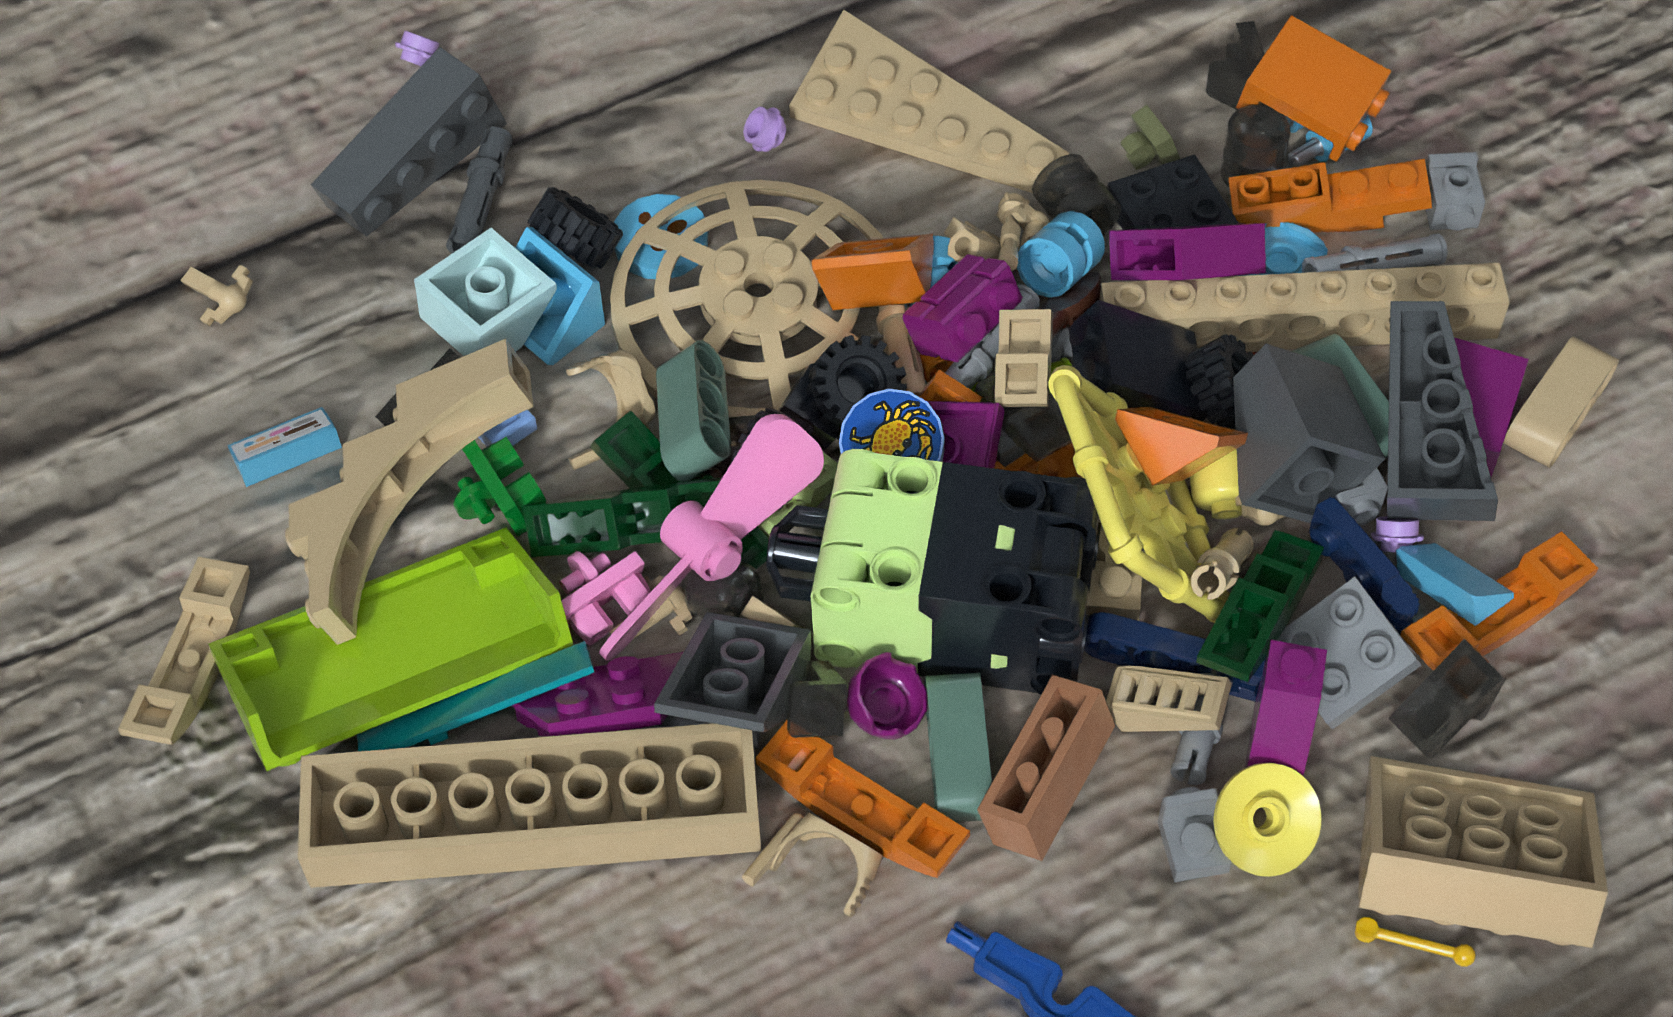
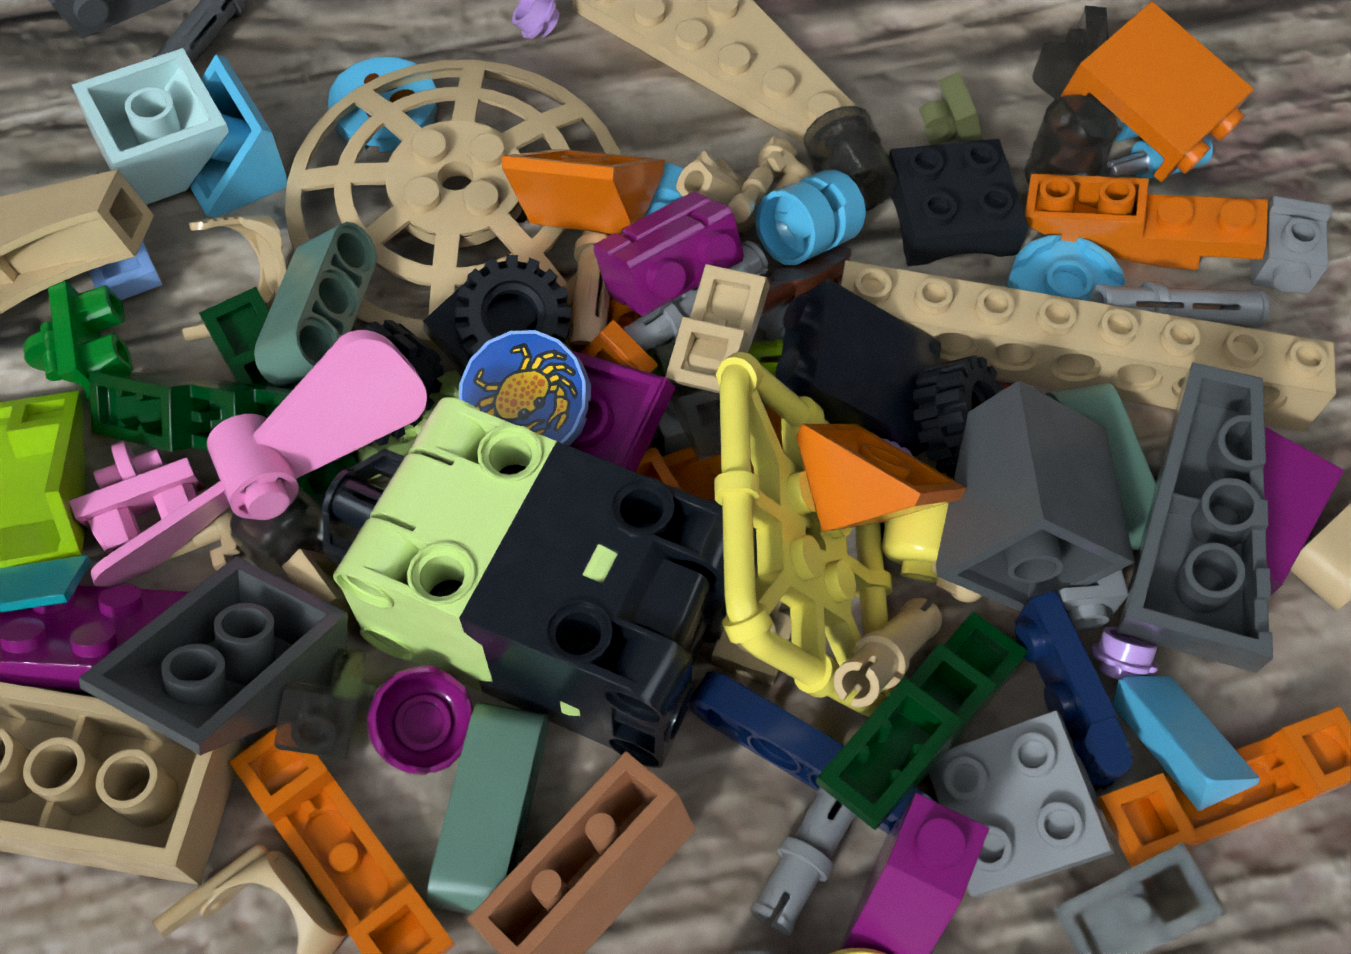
camera: 10 degrees right, 5 degrees up
black tyre [528,187,623,269] -> none
tan slope [1106,666,1232,732] -> none
magenta slope [1109,223,1266,280] -> none

